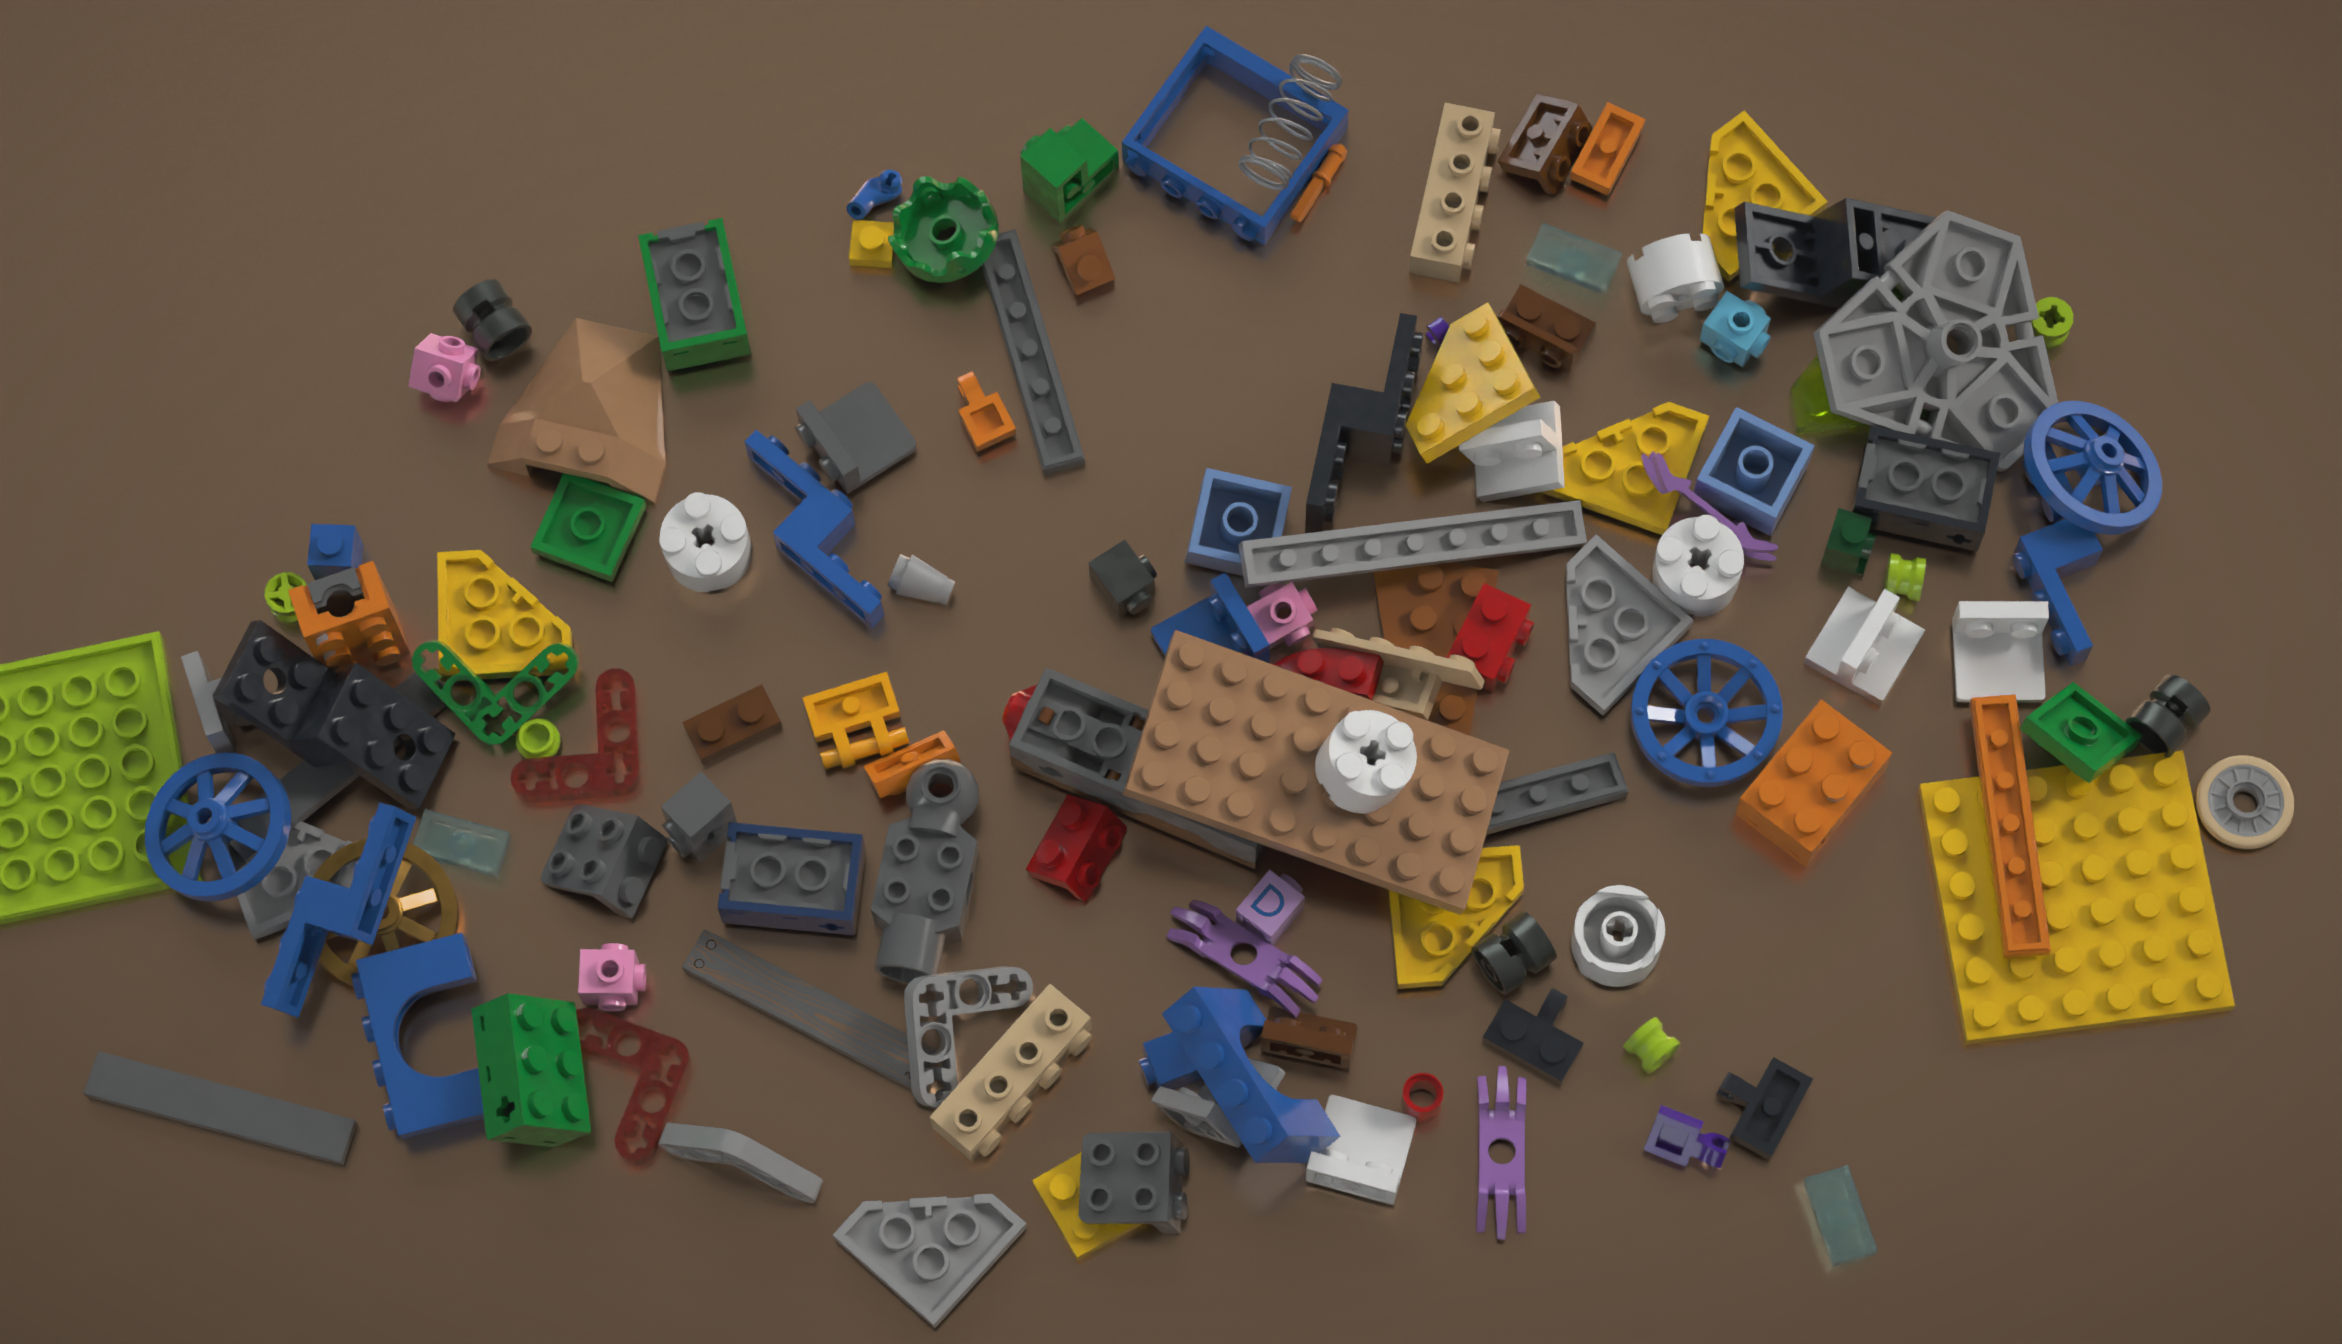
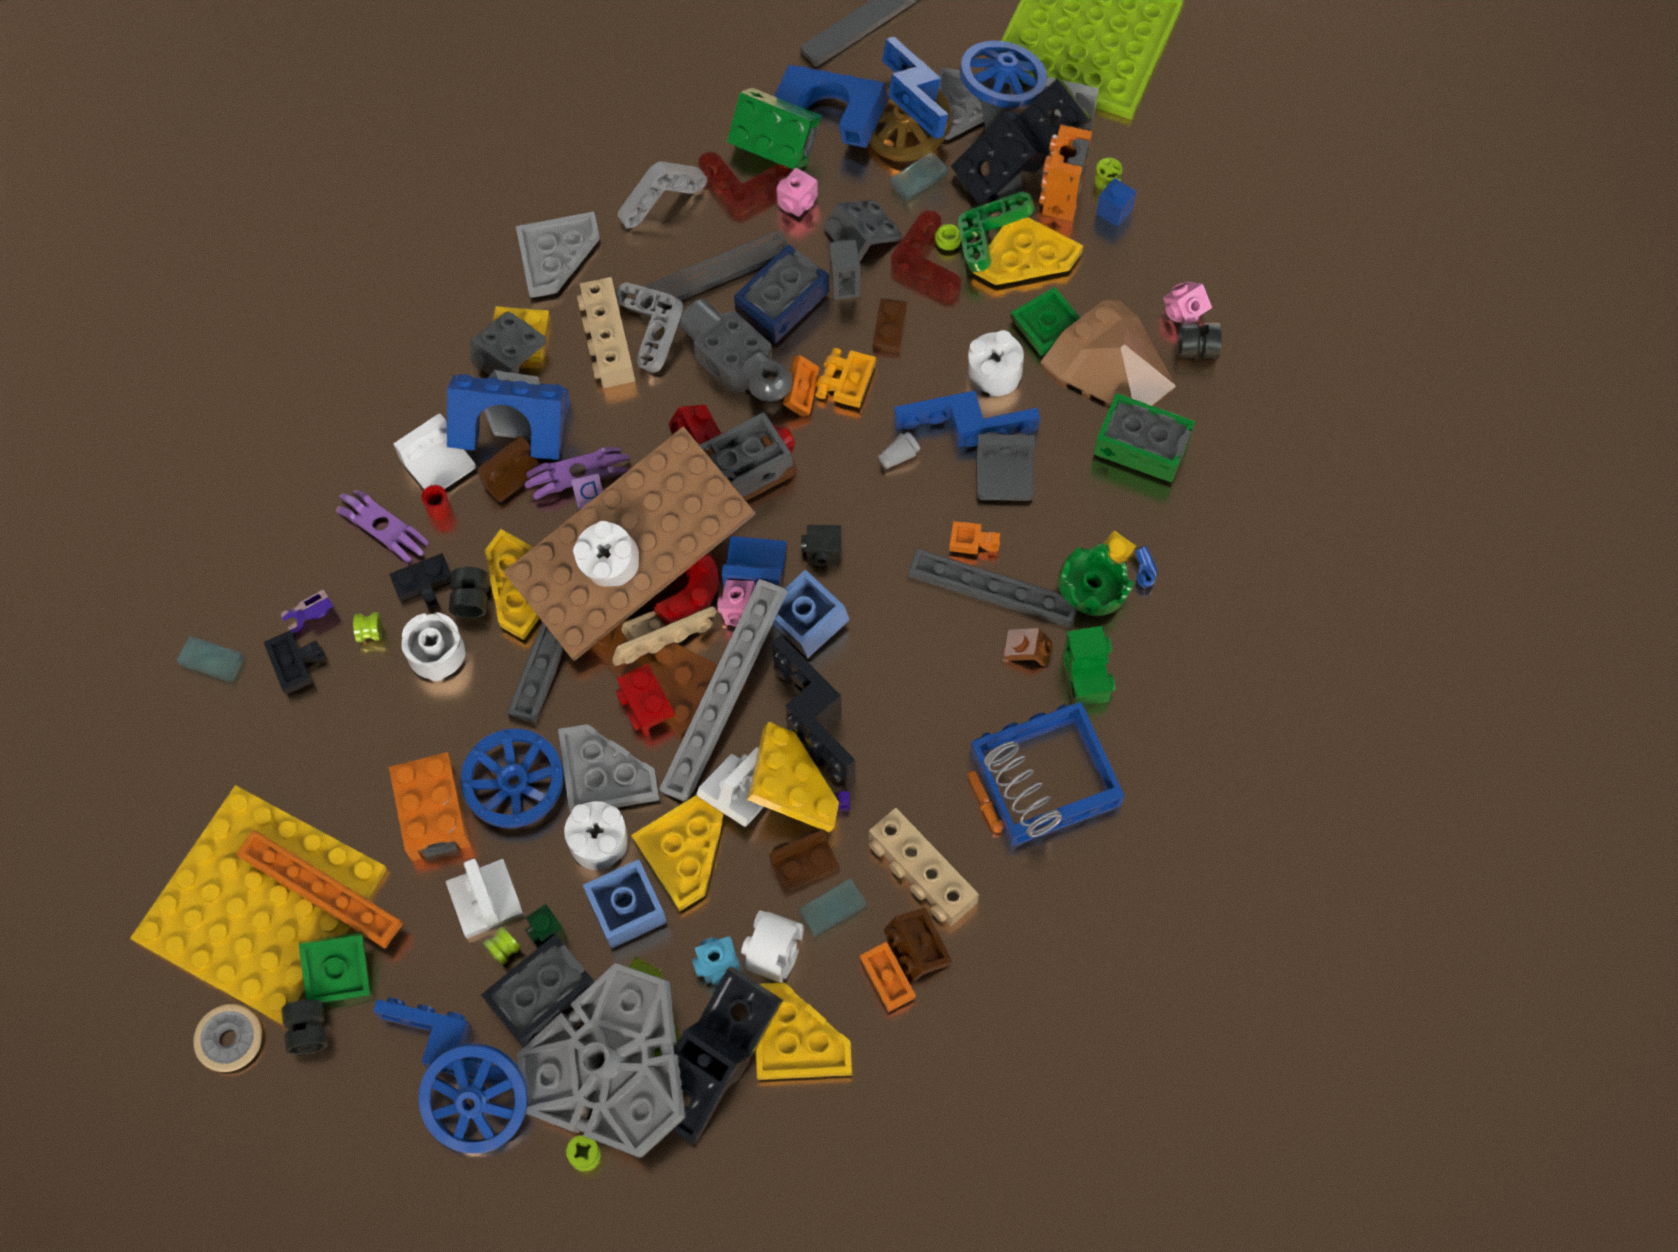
camera: 125 degrees right, 5 degrees down
medium lavender piece [1641,451,1779,561] -> none
white bracket [1952,601,2049,703] -> none

